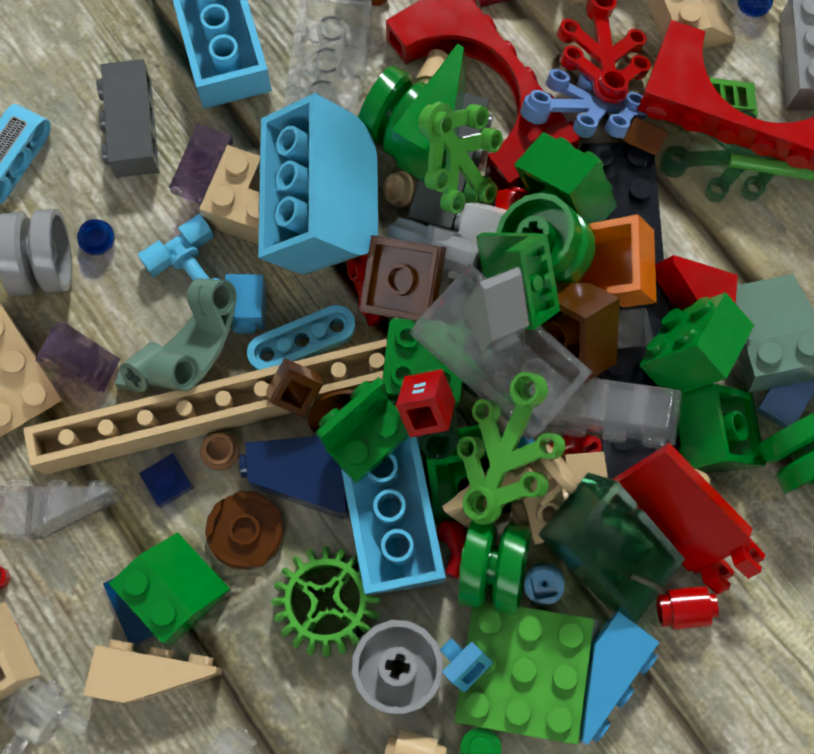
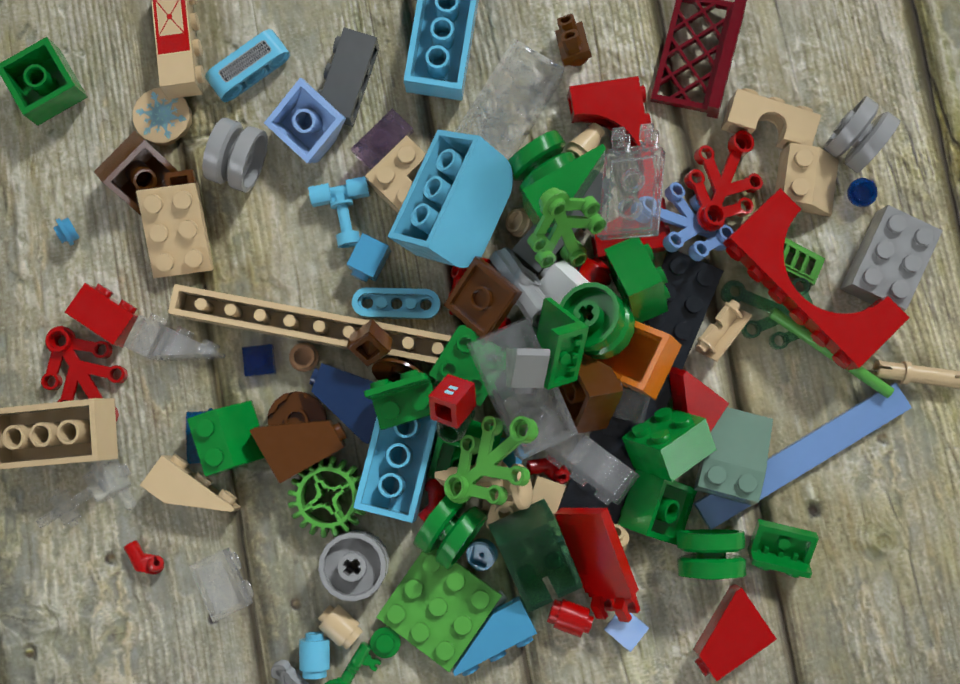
camera: 25 degrees right, 10 degrees up
clear purple brick [35,322,120,392] -> none
clear blue plate [77,219,115,256] -> none
sand green panel [115,278,237,392] -> none
dark azure tile [440,638,493,693] -> none
reddish brown slope [624,118,668,155] -> none
none -> reddish brown slope [250,419,348,484]
none -> light blue slope [264,78,346,163]
none -> clear tile [597,123,665,240]
none -> light blue slope [604,613,649,652]
none -> tan hinge [695,299,753,362]

